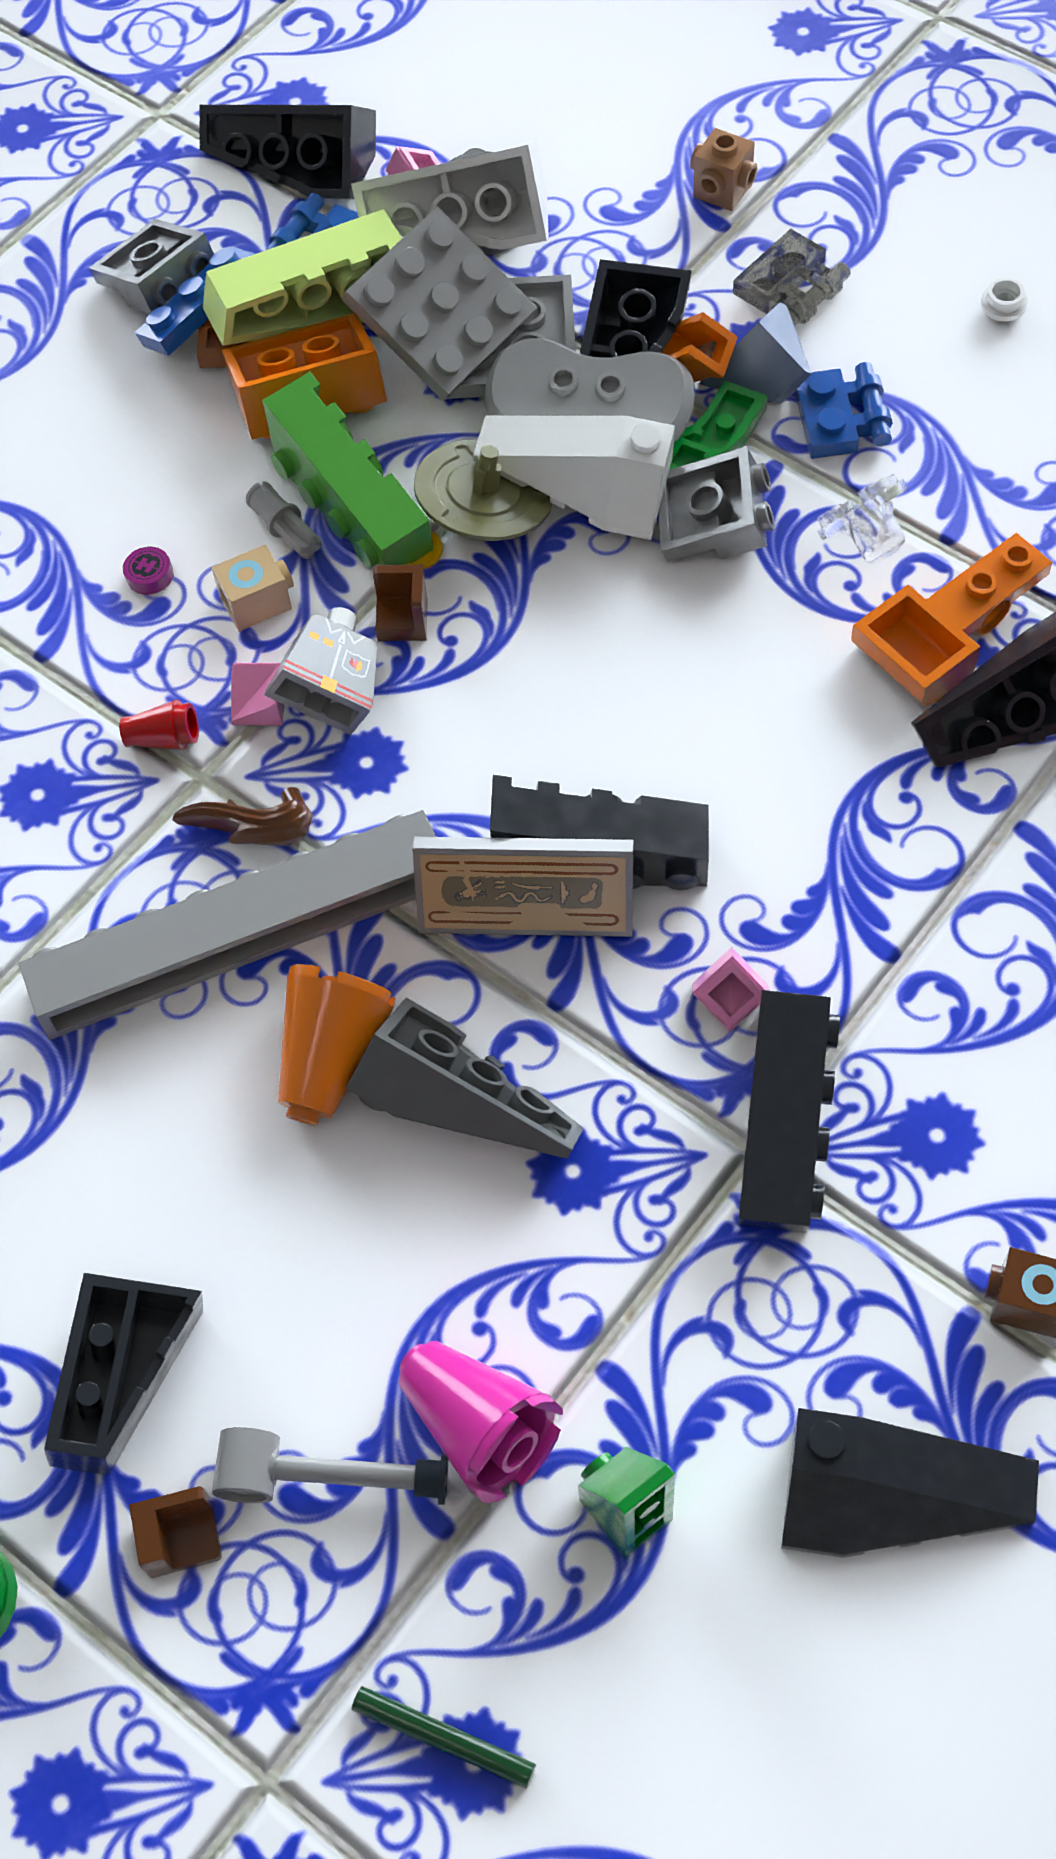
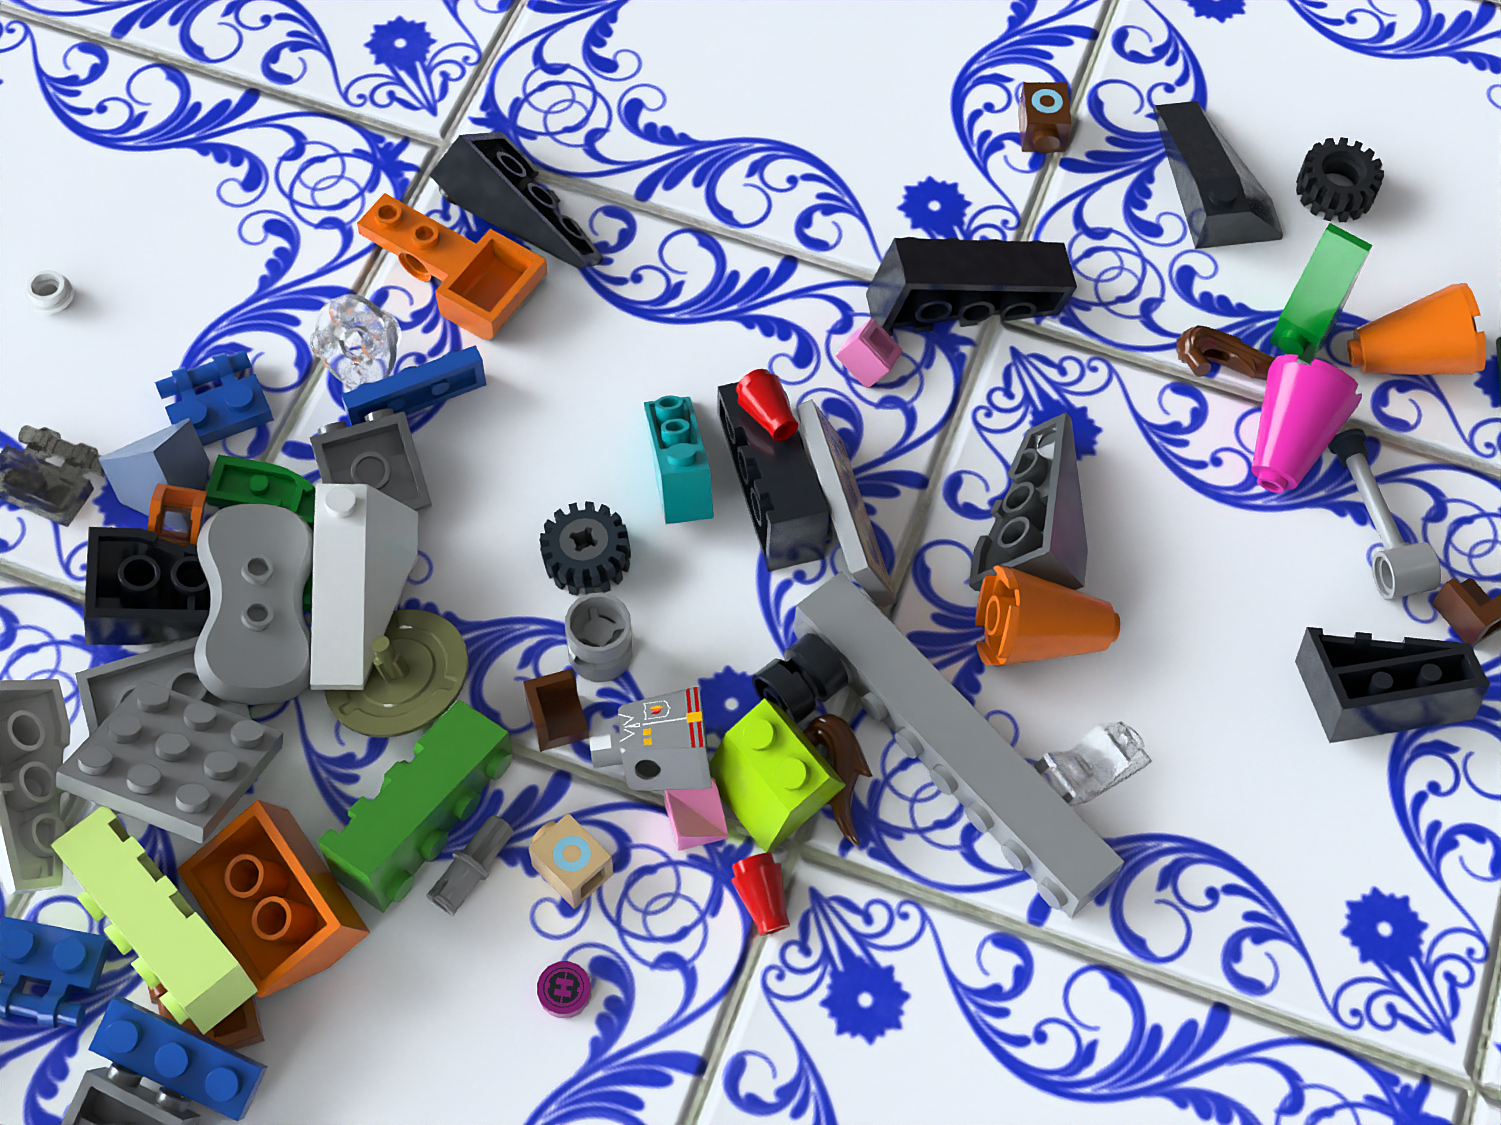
camera: 115 degrees left, 0 degrees up
none -> blue plate [341,345,487,426]
none -> black wheel [539,501,631,596]
none -> light grey wheel [565,592,633,682]
none -> teal slope [644,395,714,525]
none -> lime slope [709,698,846,853]
none -> red cone [736,368,799,441]
none -> black wheel [752,633,848,725]
none -> clear slope [1033,721,1152,806]
none -> reddish brown piece [1176,325,1276,381]
none -> black tyre [1296,137,1384,223]
none -> orange cone [1347,283,1486,375]

